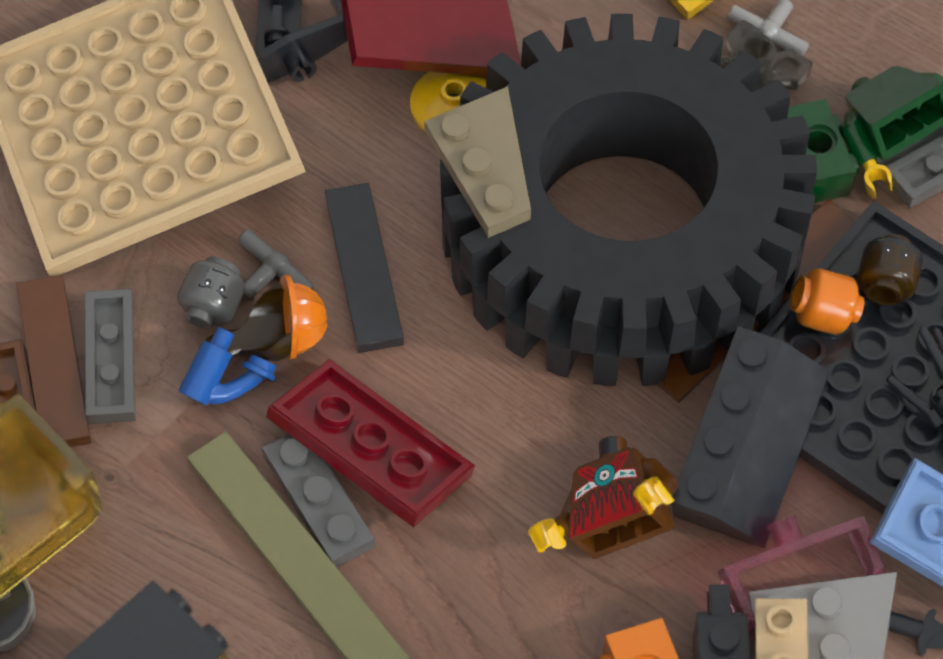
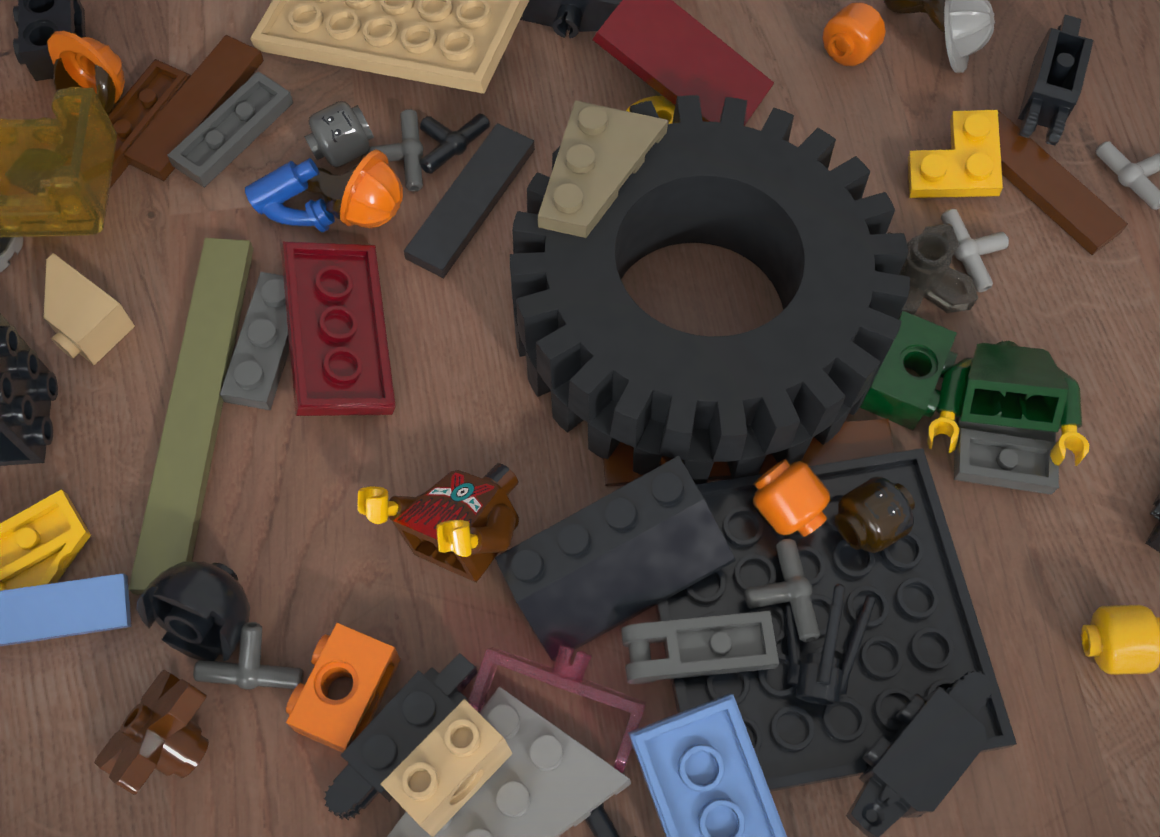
camera: 40 degrees right, 5 degrees up
none -> tan slope [44,253,135,365]
none -> black piece [420,113,490,174]
none -> dark grey plate [621,611,779,684]
none -> dark grey piece [744,539,820,642]

